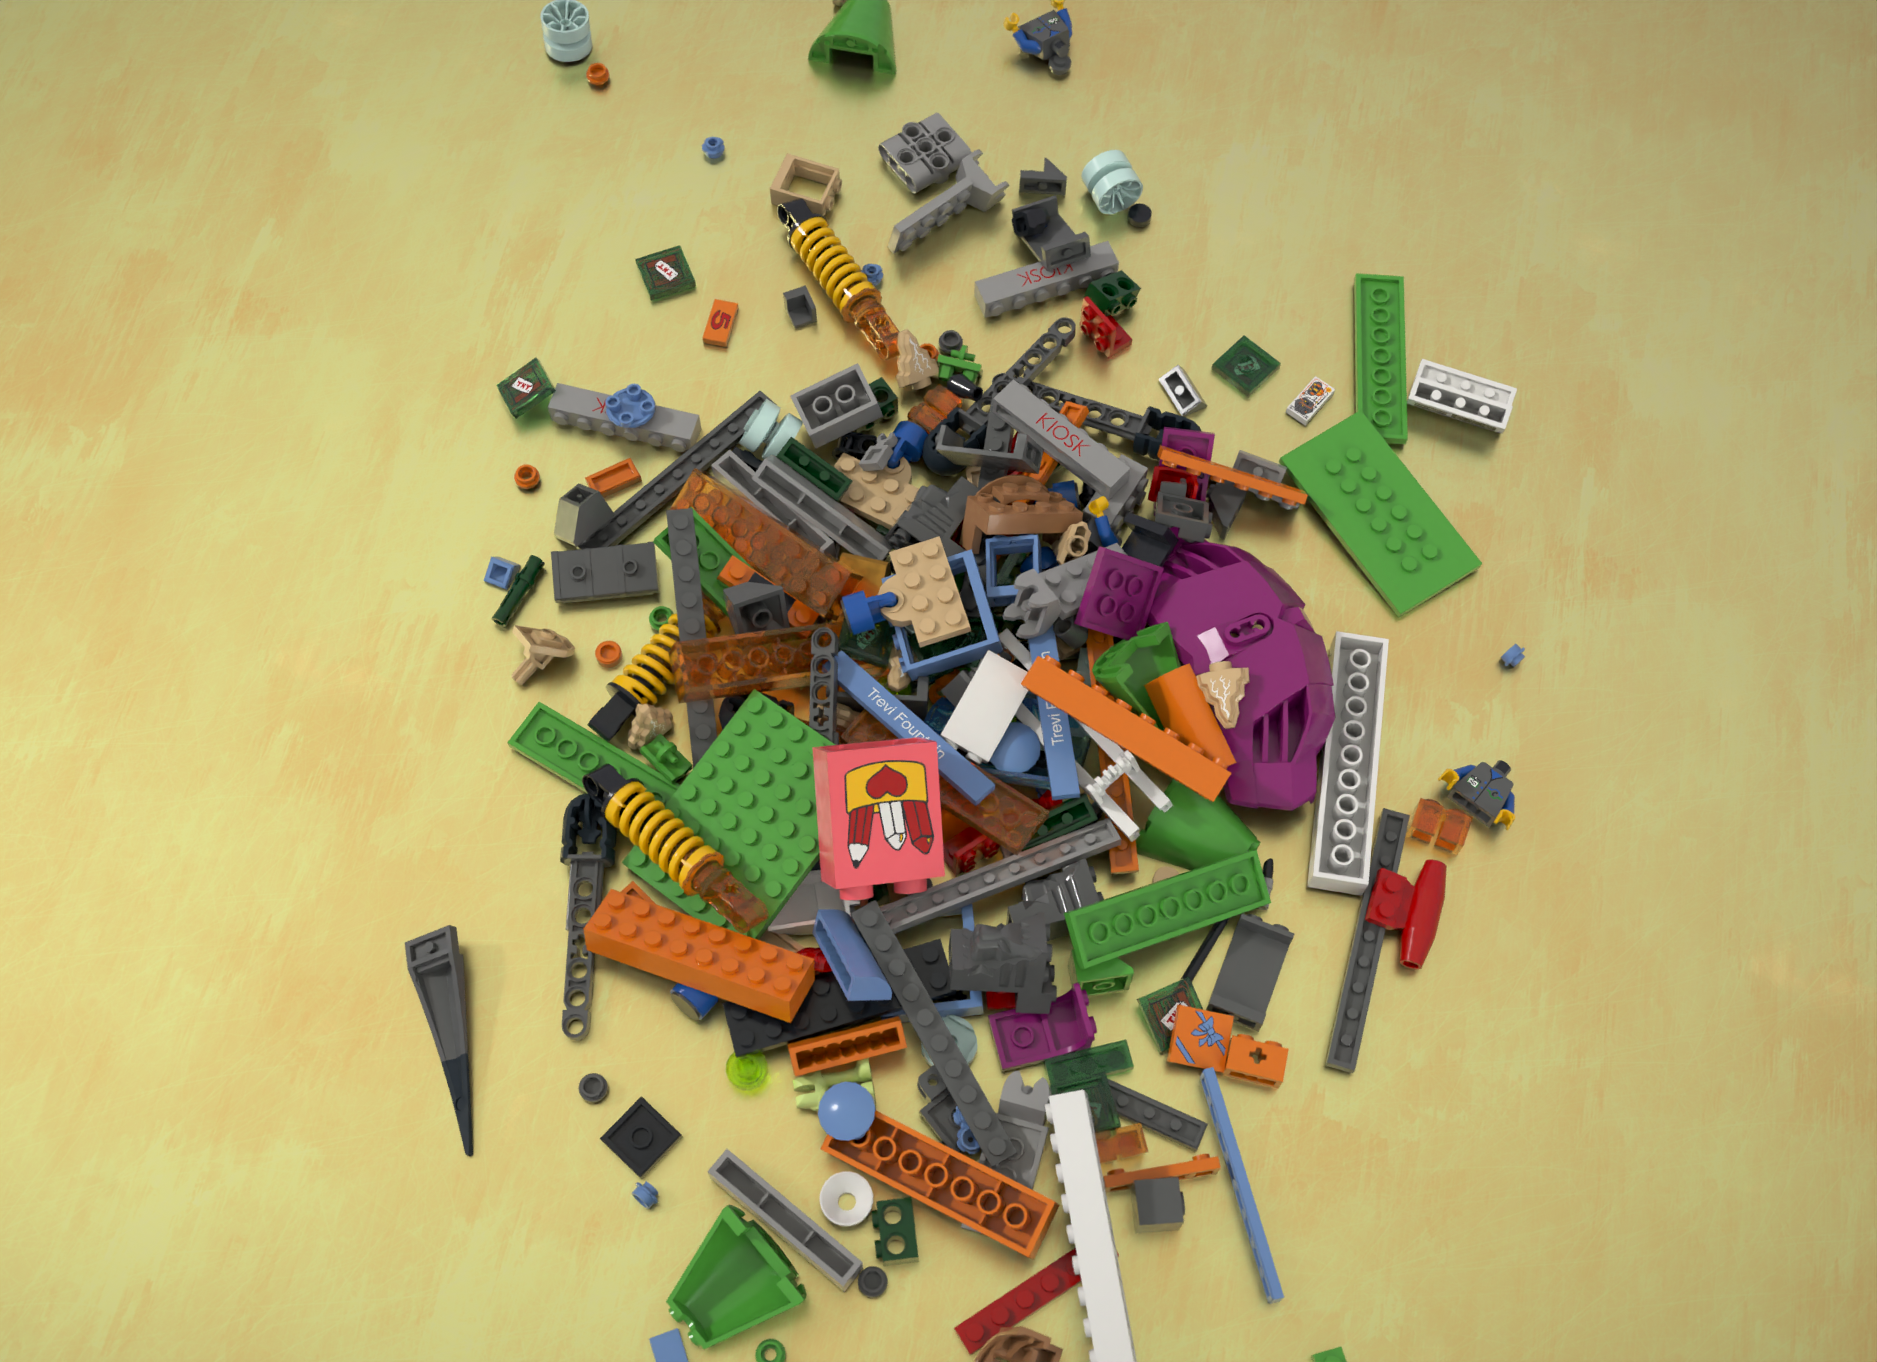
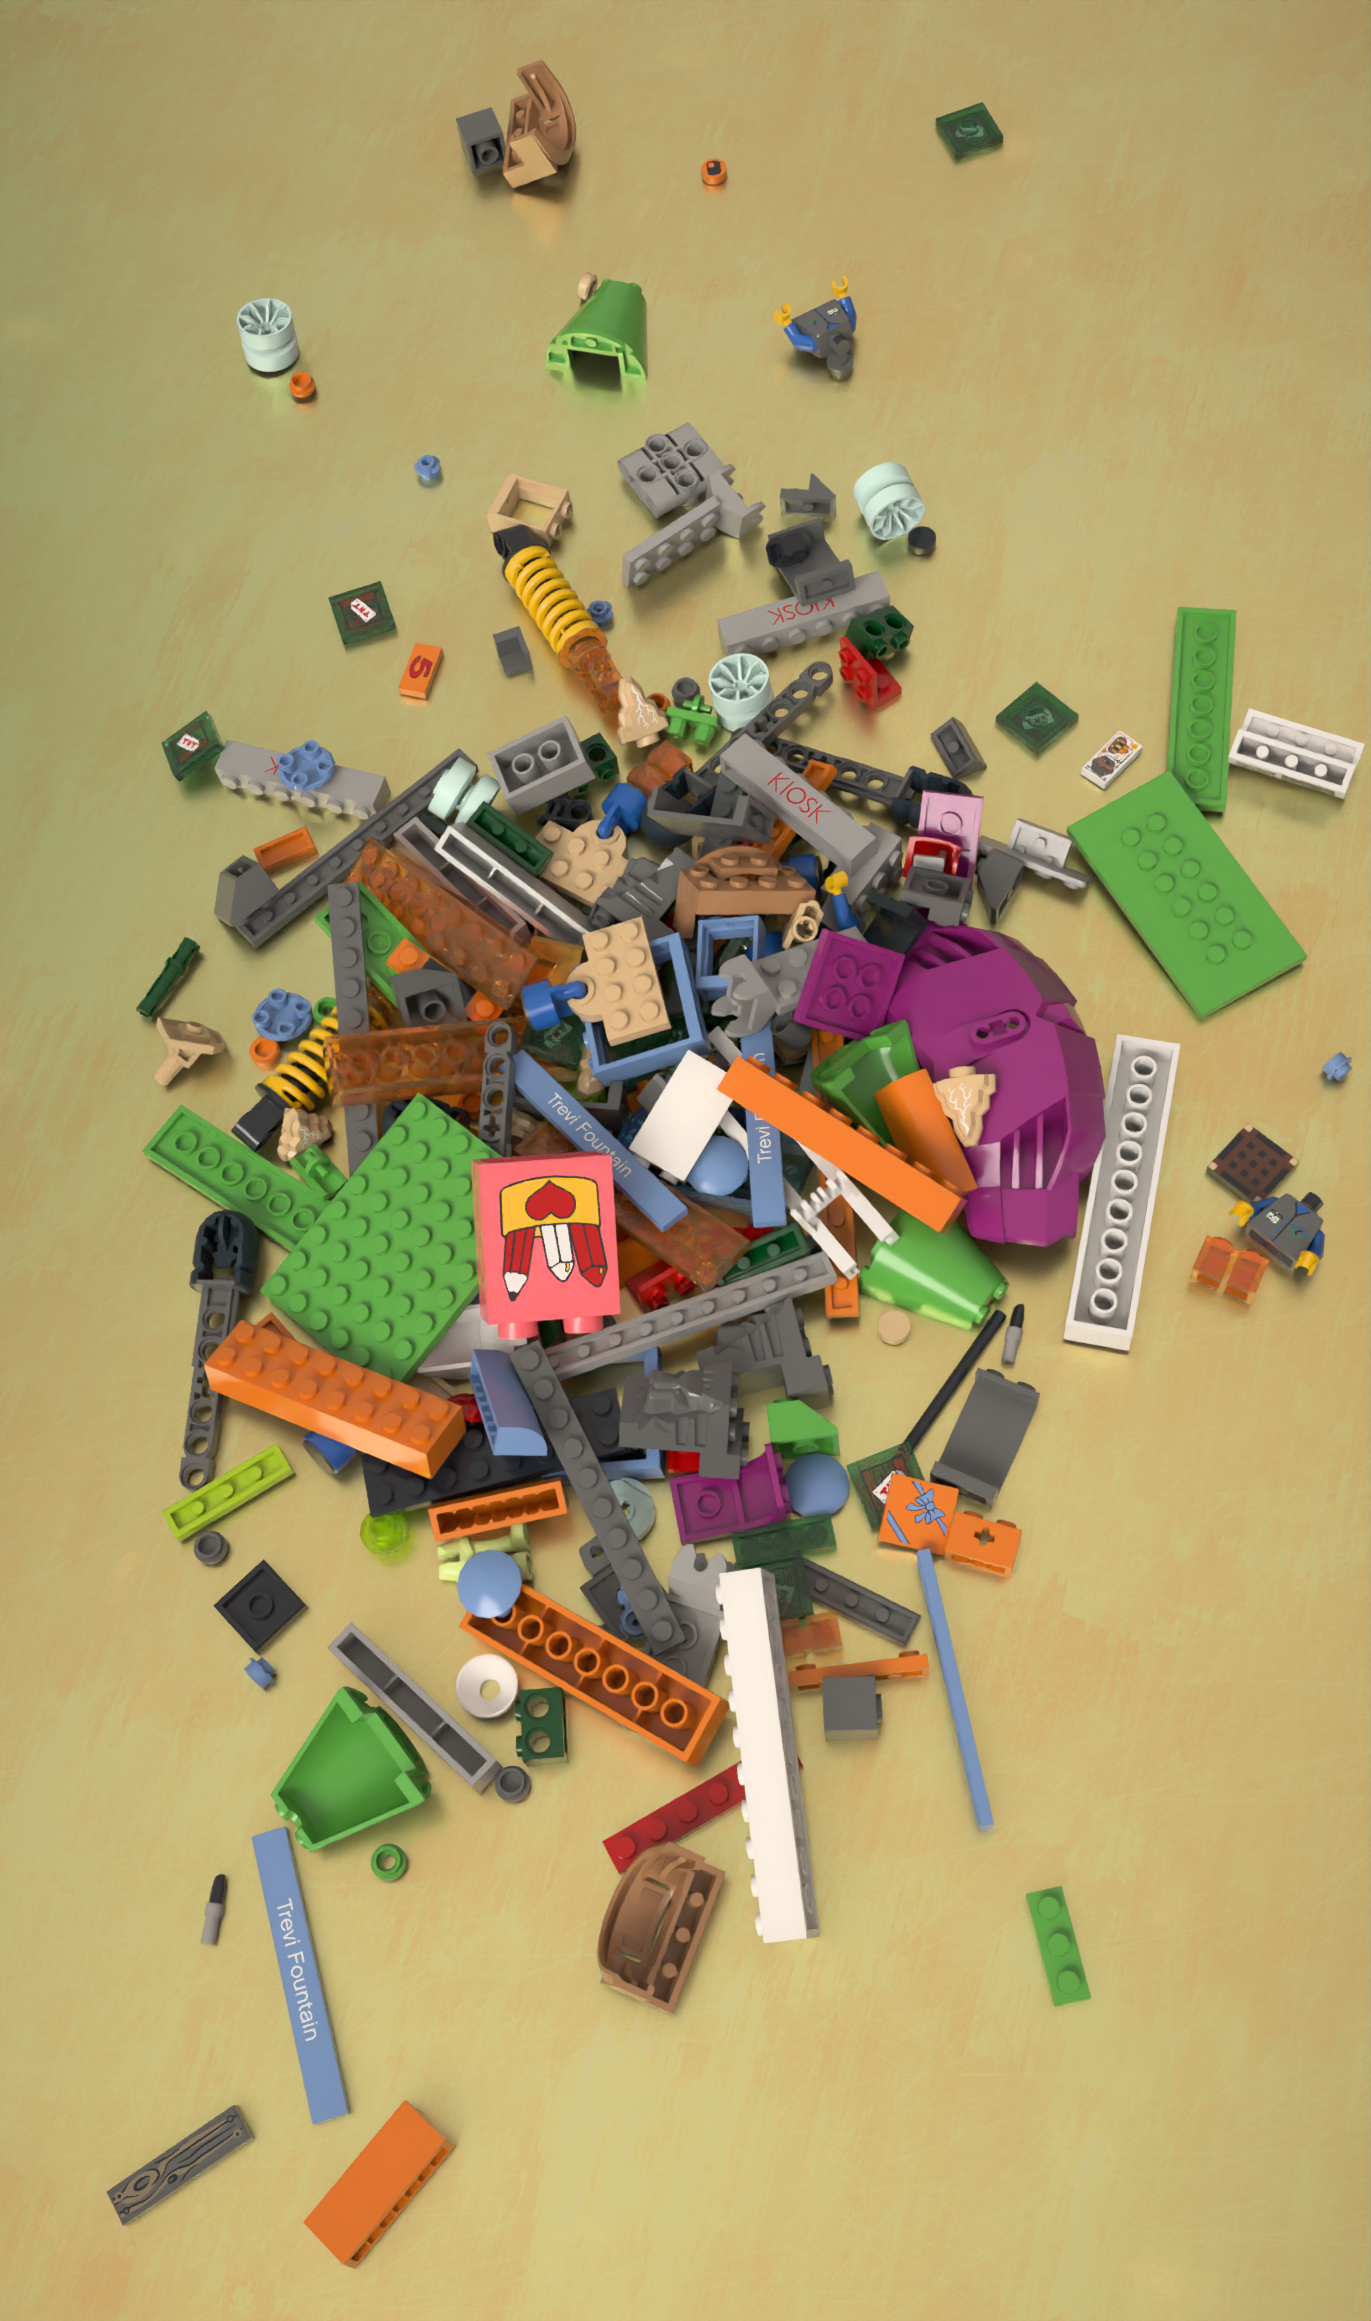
camera: 15 degrees right, 0 degrees up
dark grey plate [405,925,473,1156] -> none
medium blue slope [484,557,520,590] -> none
orange plate [514,464,540,489] -> none
dark grey container [551,542,659,604] -> none
piece [582,764,768,934] -> none
light grey plate [859,432,898,471] -> none
black cone [947,374,983,401] -> none
bright green plate [1064,850,1271,969] -> none
orange plate [1157,445,1308,506] -> none
dark grey plate [1325,808,1410,1073] -> none
red plate [1365,859,1447,969] -> none
none -> lime plate [162,1443,294,1542]
none -> medium blue dish [252,988,313,1041]
none -> orange plate [458,1090,481,1120]
none -> light aqua wheel [708,653,774,732]
none -> medium blue dish [783,1453,850,1519]
none -> tile [1206,1123,1299,1203]

